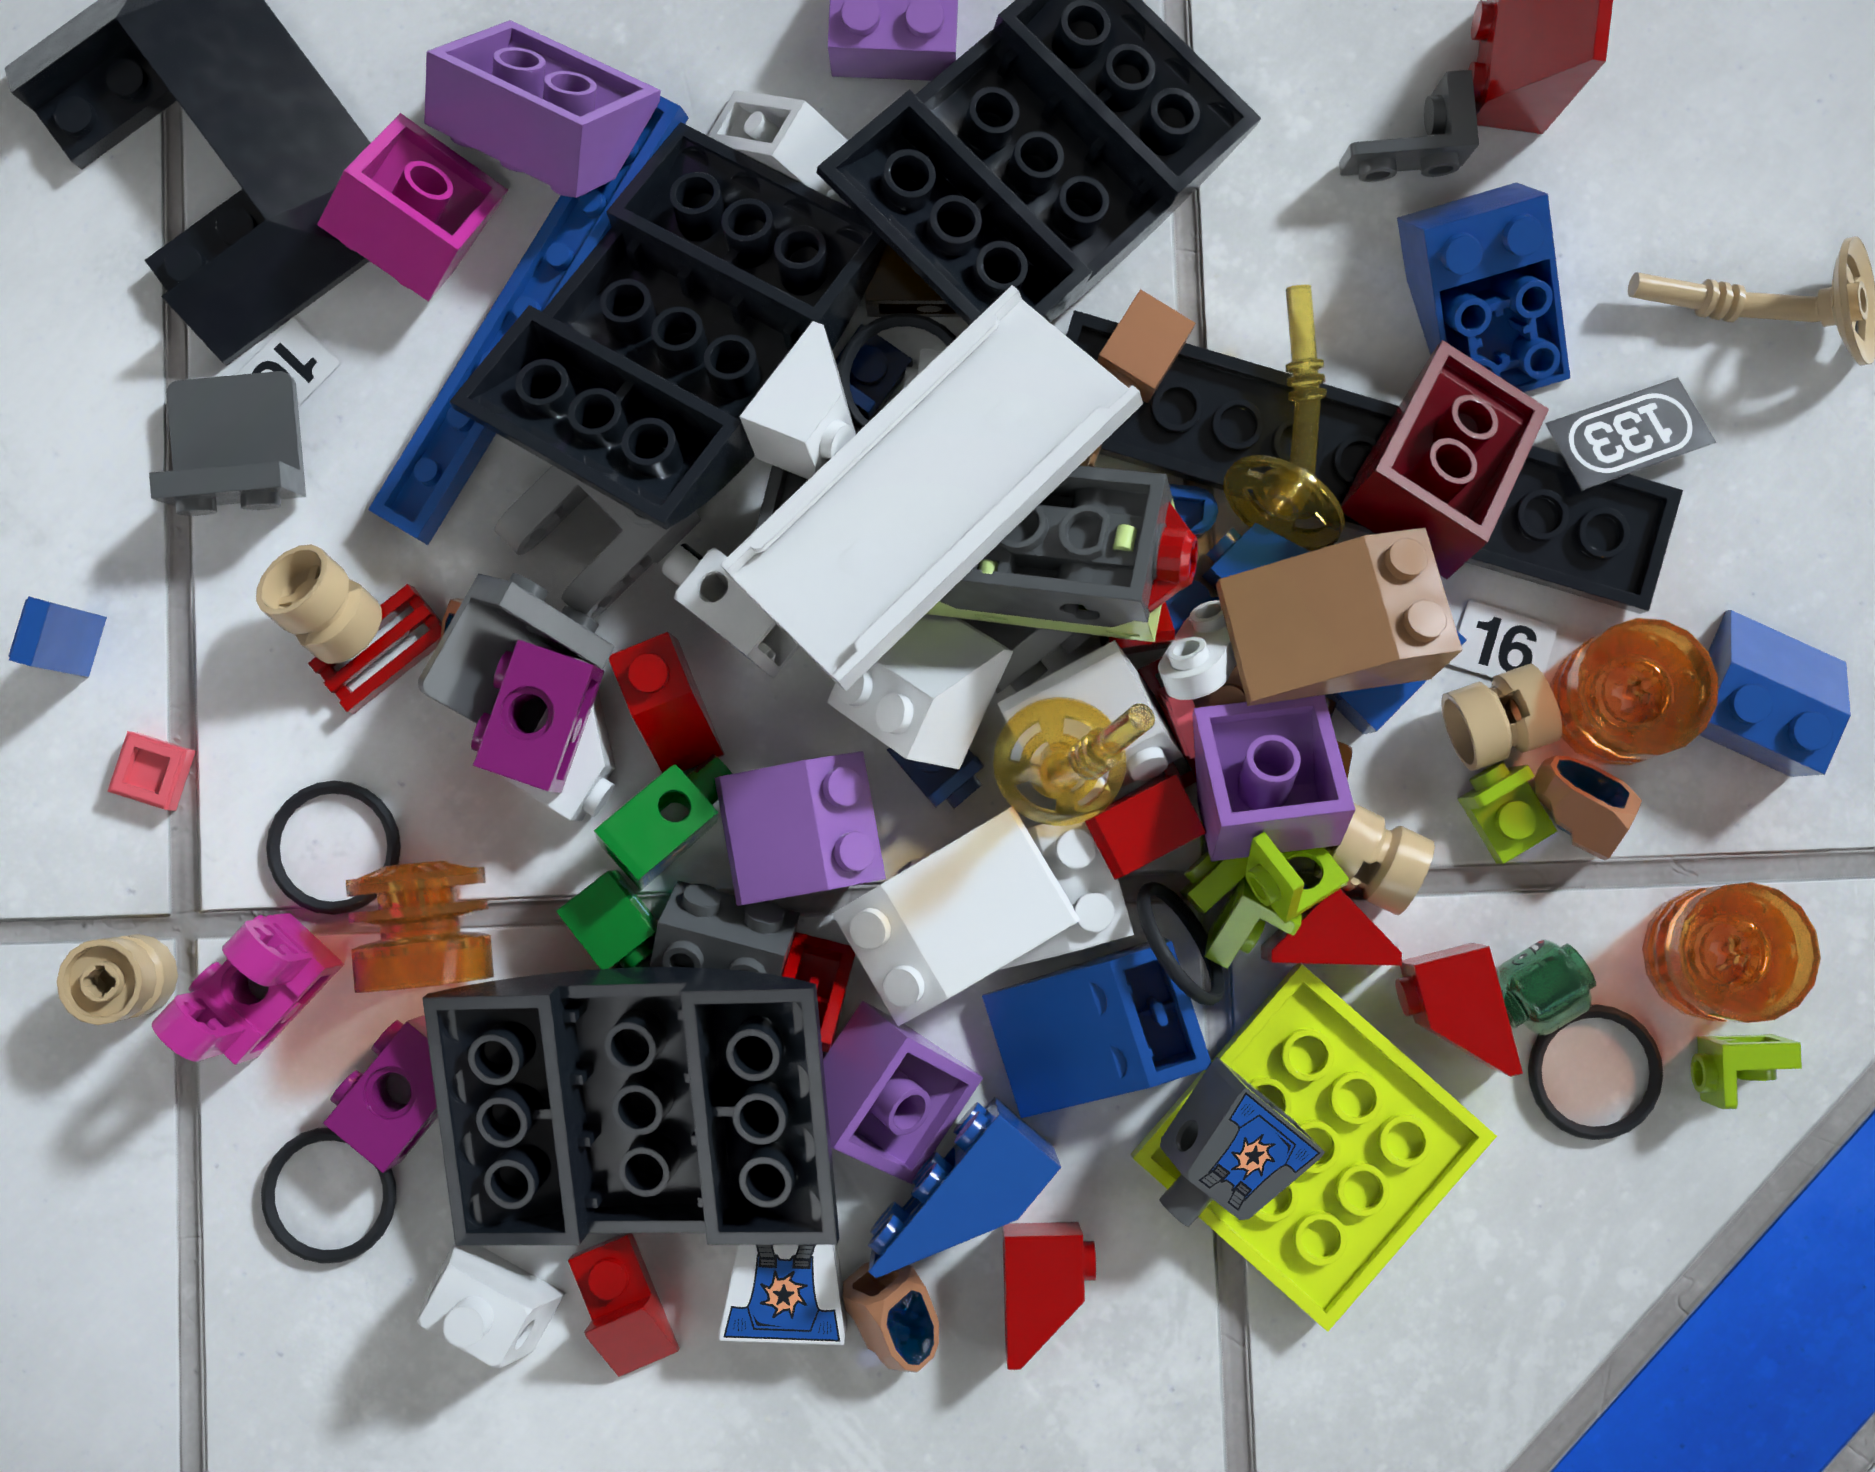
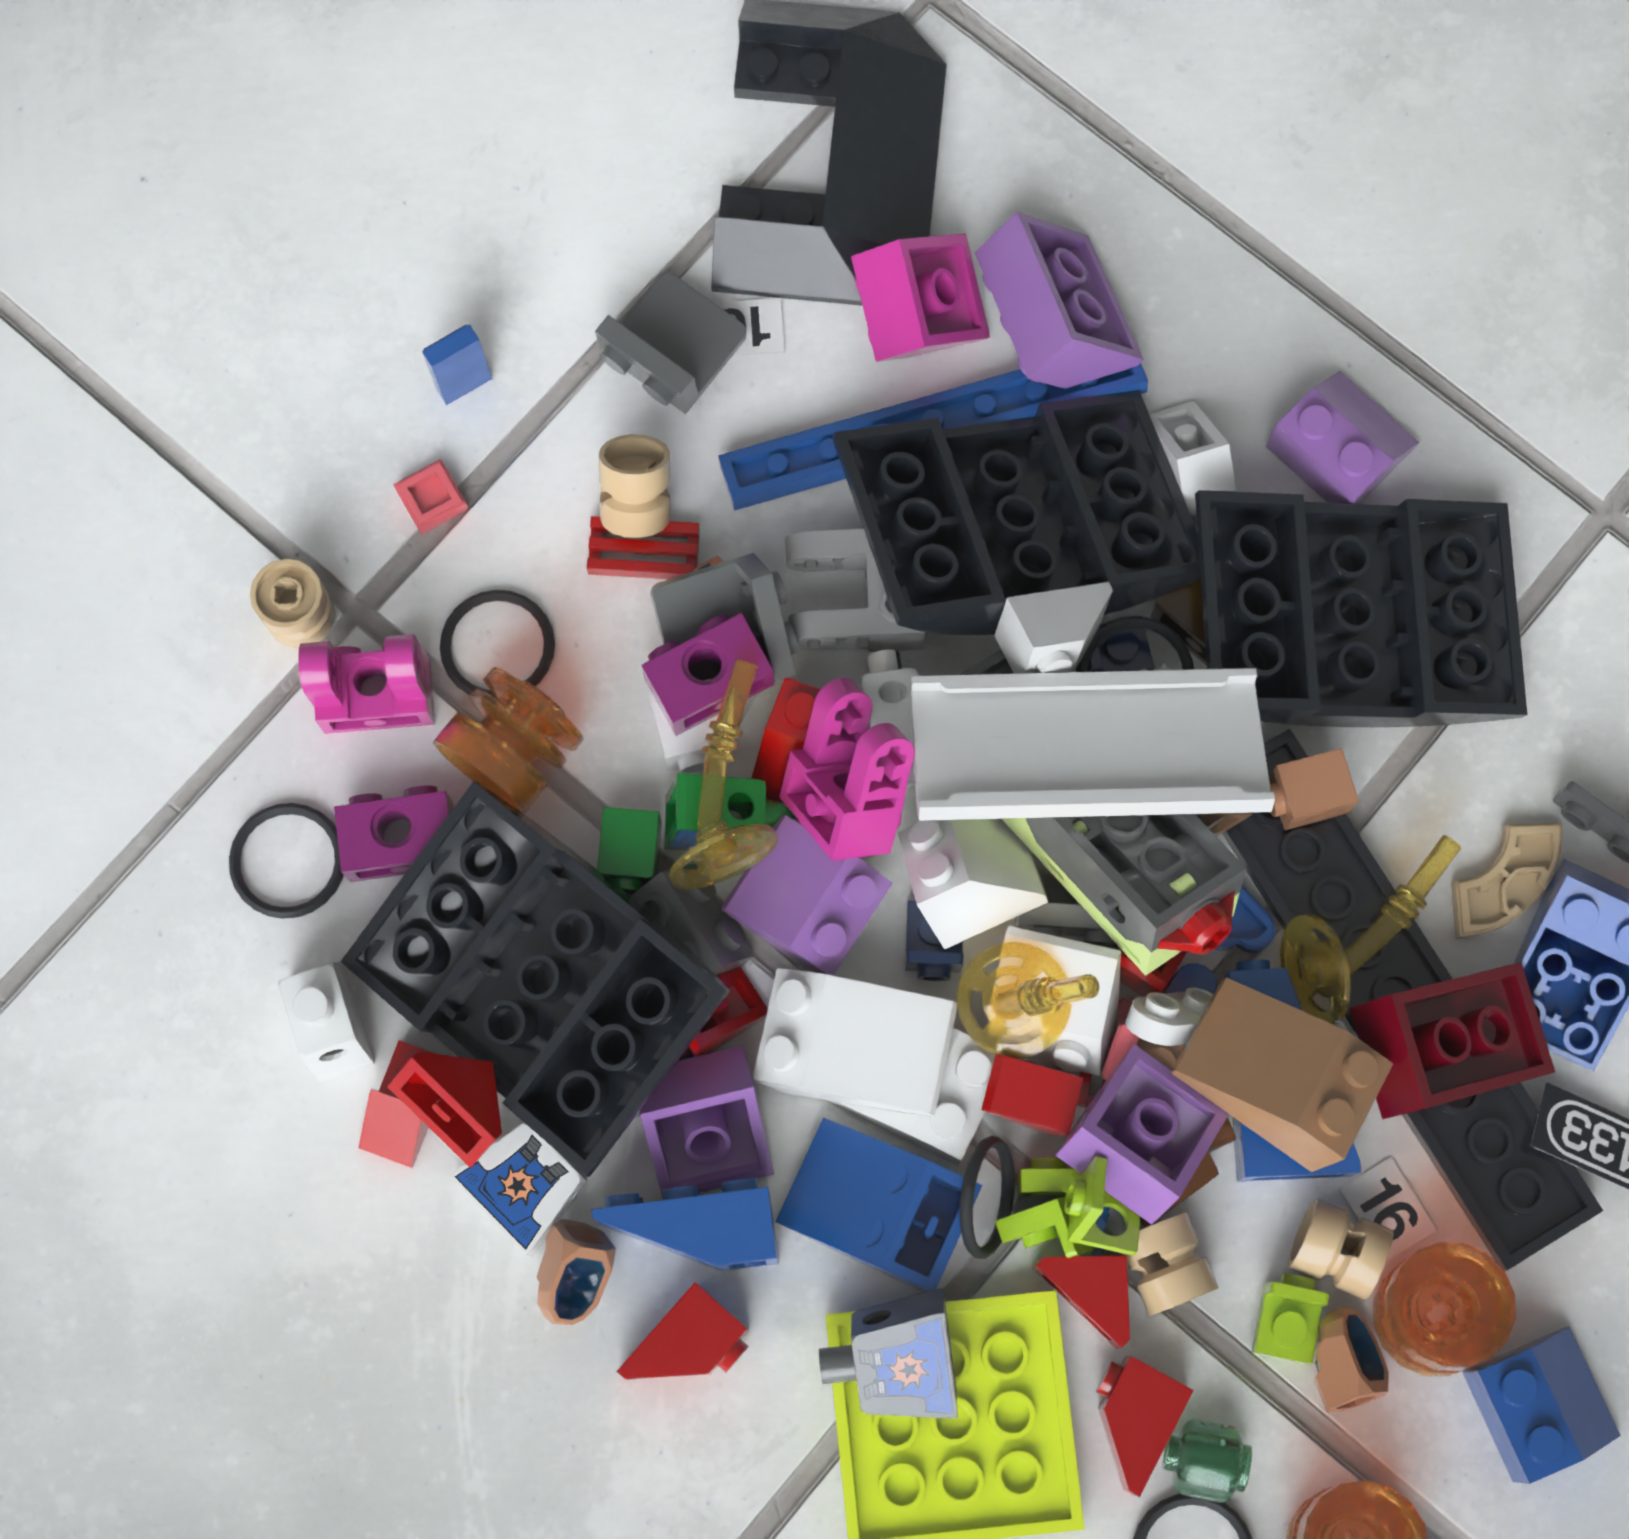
camera: 45 degrees right, 10 degrees down
none -> red slope [388,1051,502,1168]
none -> clear yellow dish [669,659,778,890]
none -> dark pink brick [779,678,915,861]
none -> tan tile [1451,822,1562,939]

